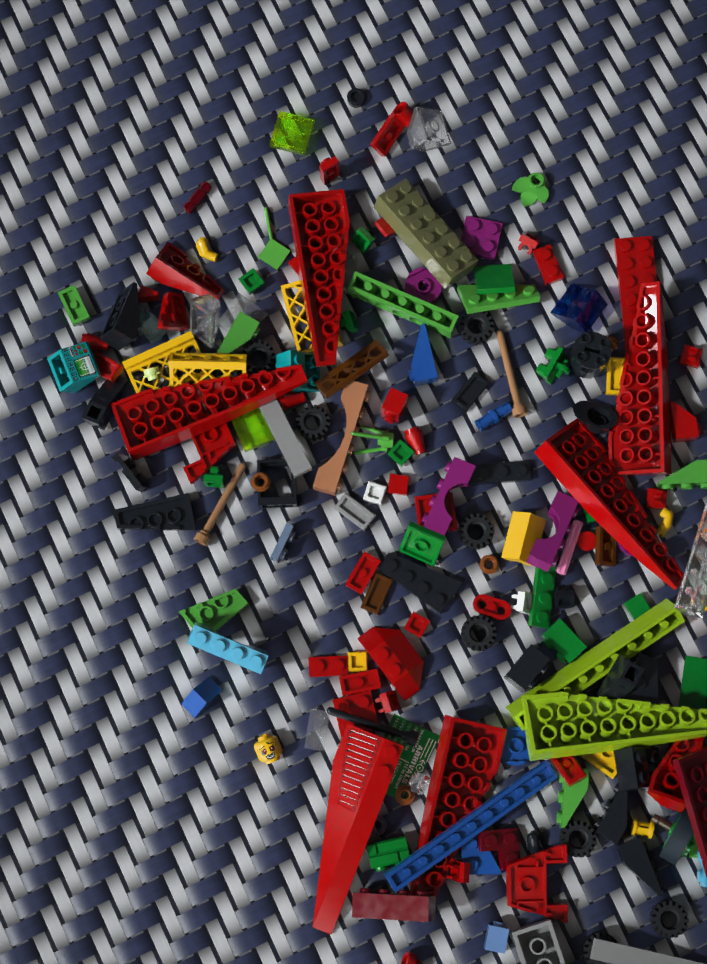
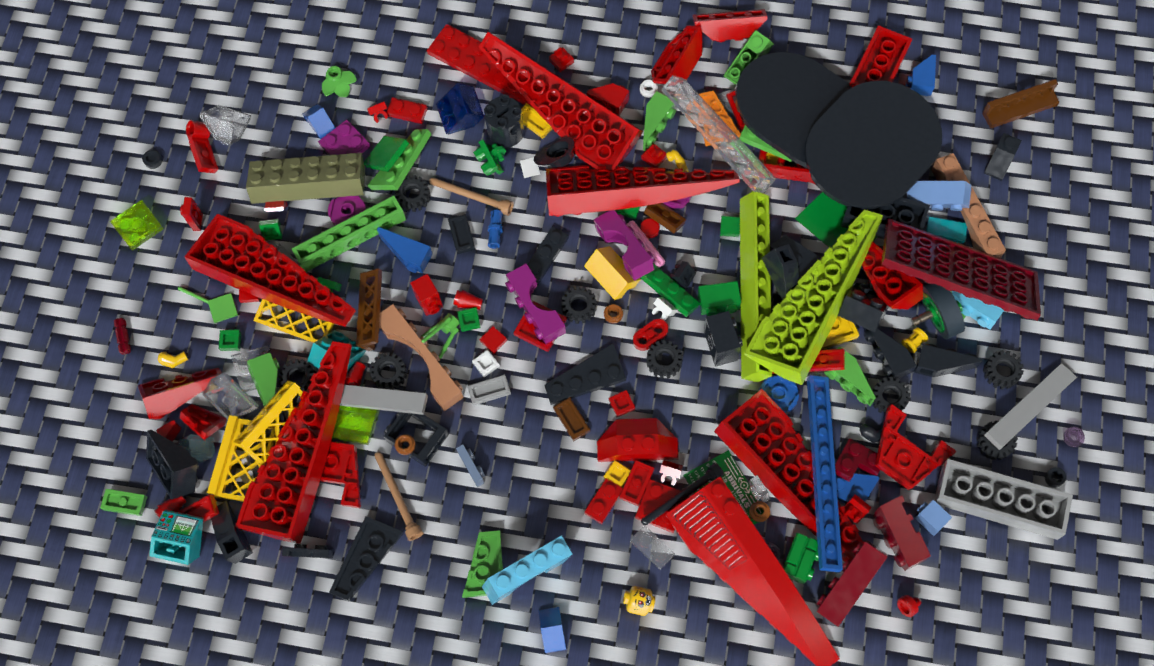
camera: 55 degrees left, 10 degrees down
yellowish green plate [143,366,162,381] -> none
green tile [203,466,225,488] -> none
red plate [345,551,381,595] -> none
green tile [399,521,446,566] -> none
none -> slope [302,104,335,139]
none -> white sticker [520,157,540,178]
none -> dark red wedge [873,495,931,571]

